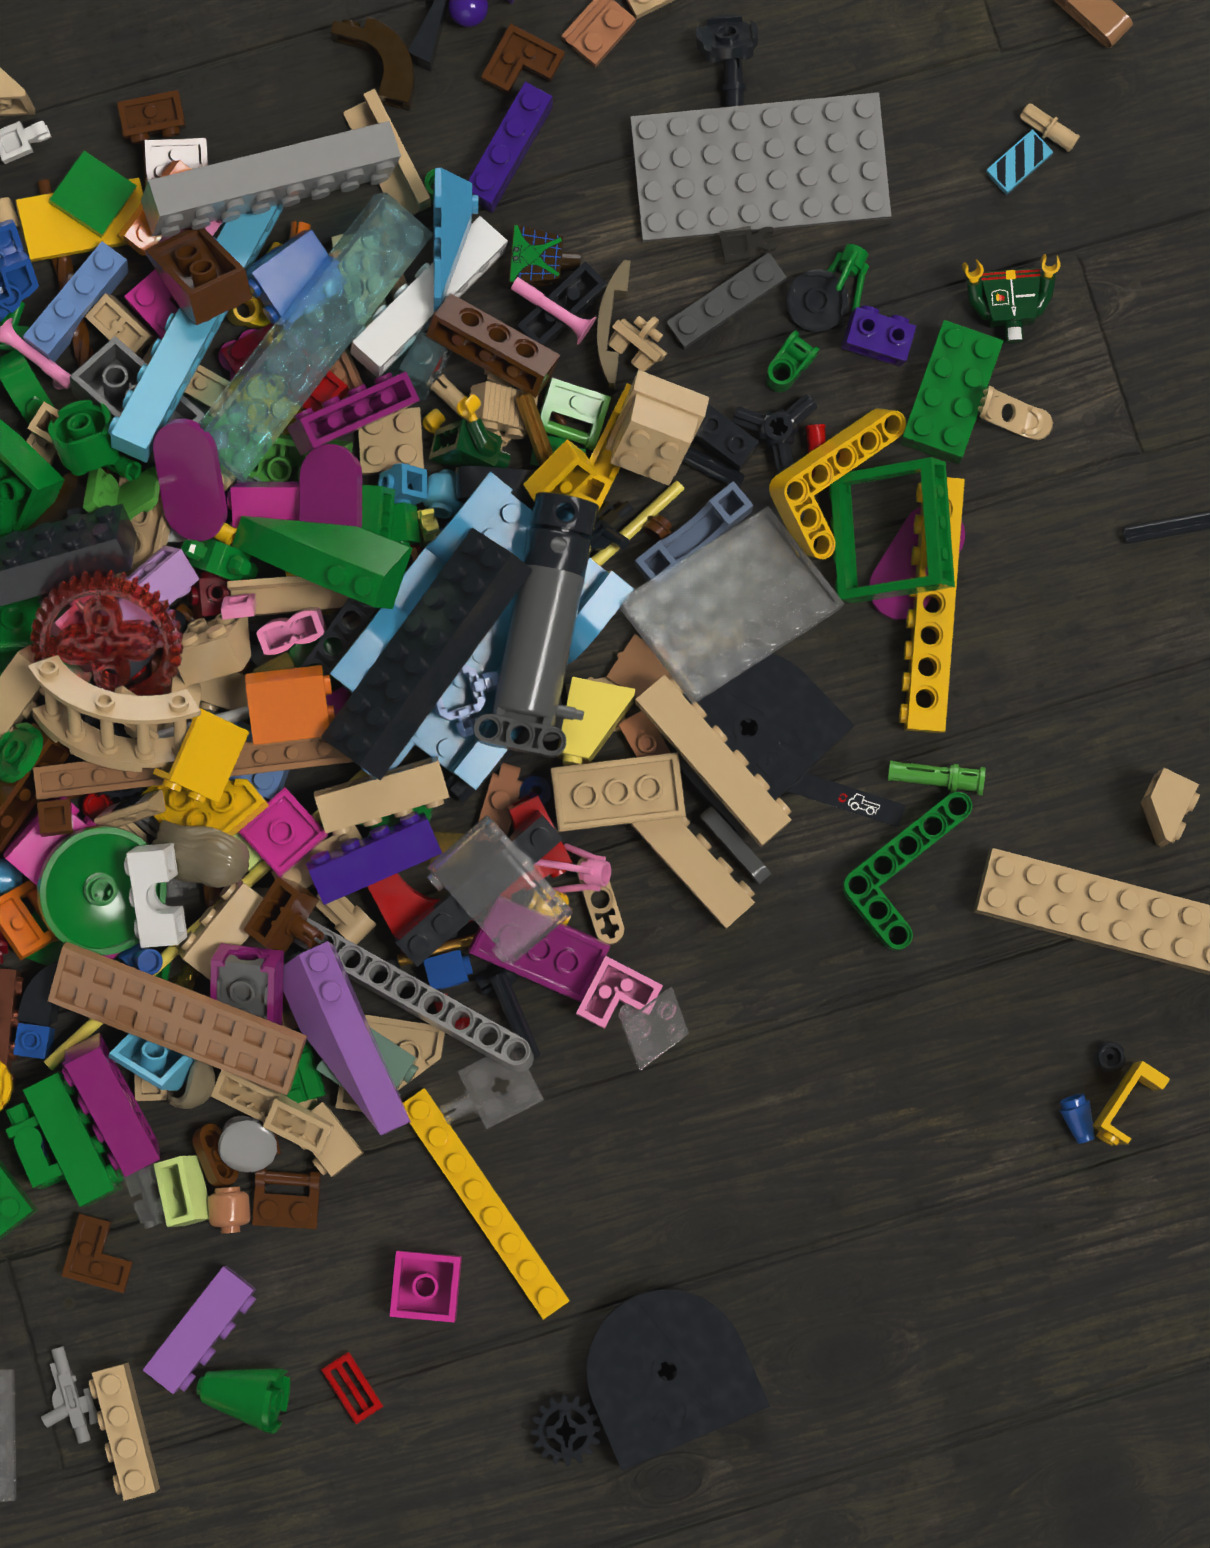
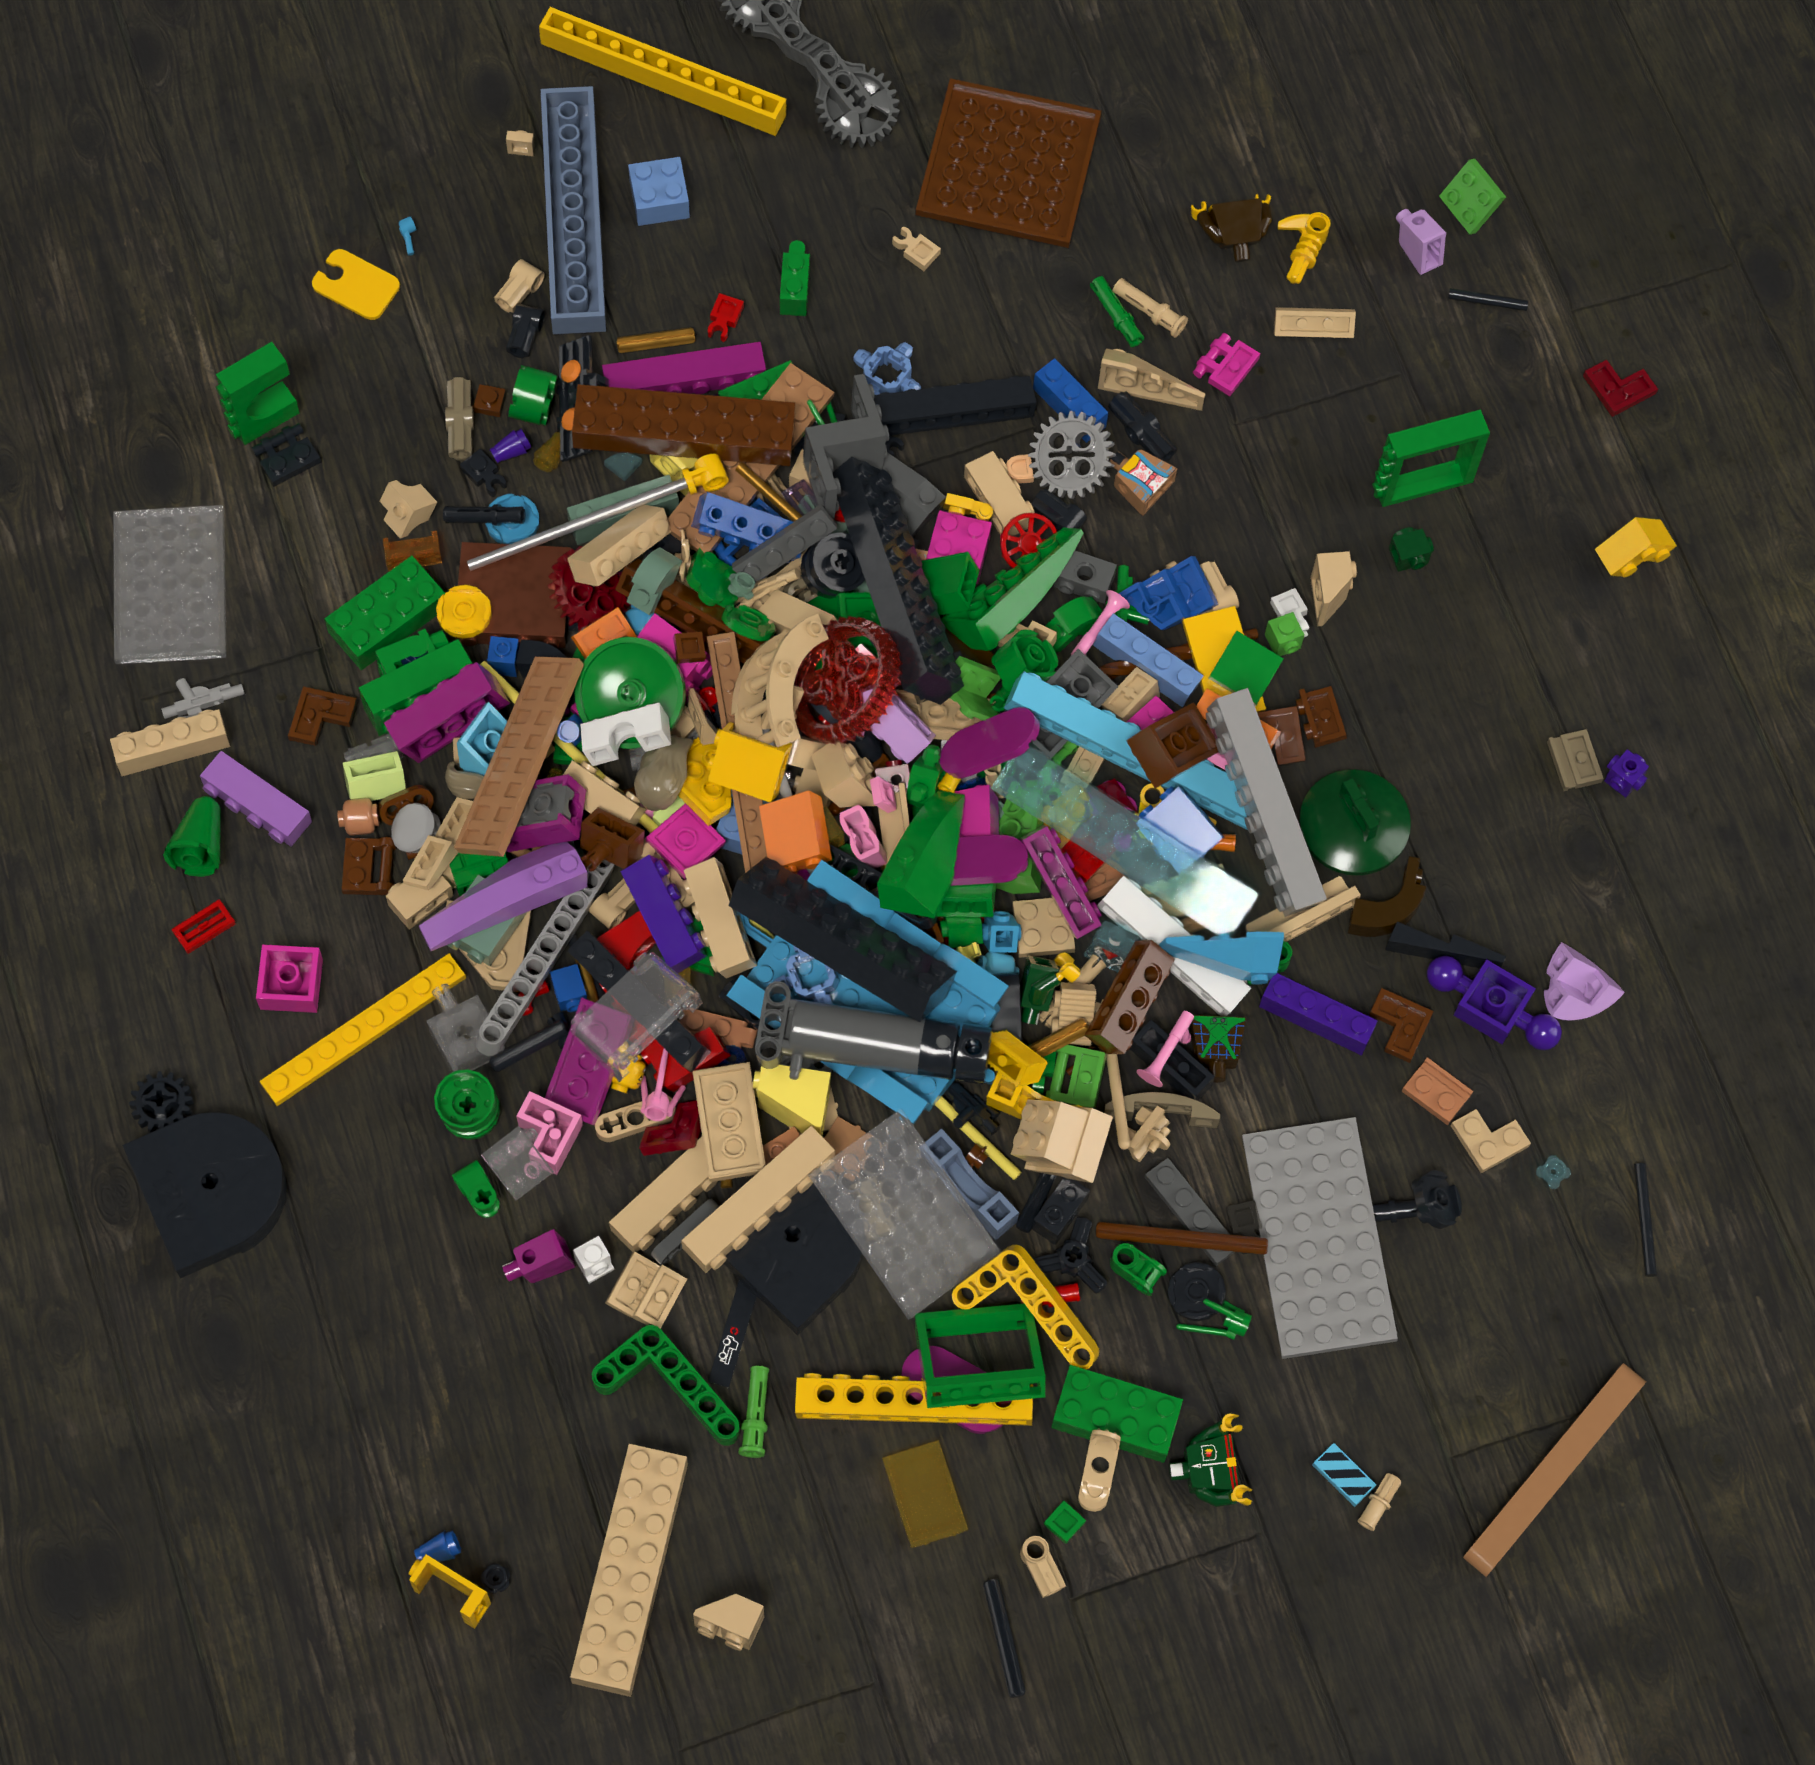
camera: 85 degrees right, 15 degrees down
dark purple brick [841,305,916,367] -> none
none -> green wheel [434,1069,501,1140]
none -> green piece [452,1160,500,1218]
none -> magenta torso [502,1229,576,1283]
none -> white brick [573,1236,614,1284]
none -> tan slope [605,1252,687,1329]
none -> dark red plate [639,1101,701,1156]
none -> clear yellow piece [882,1440,968,1549]
none -> tan piece [1020,1536,1066,1598]
none -> green plate [1044,1501,1086,1544]
none -> reddish brown axle [1096,1222,1268,1255]
none -> tan piece [1099,1048,1130,1150]
none -> bright green brick [1265,612,1304,656]
none -> dark green bracket [1299,770,1411,875]

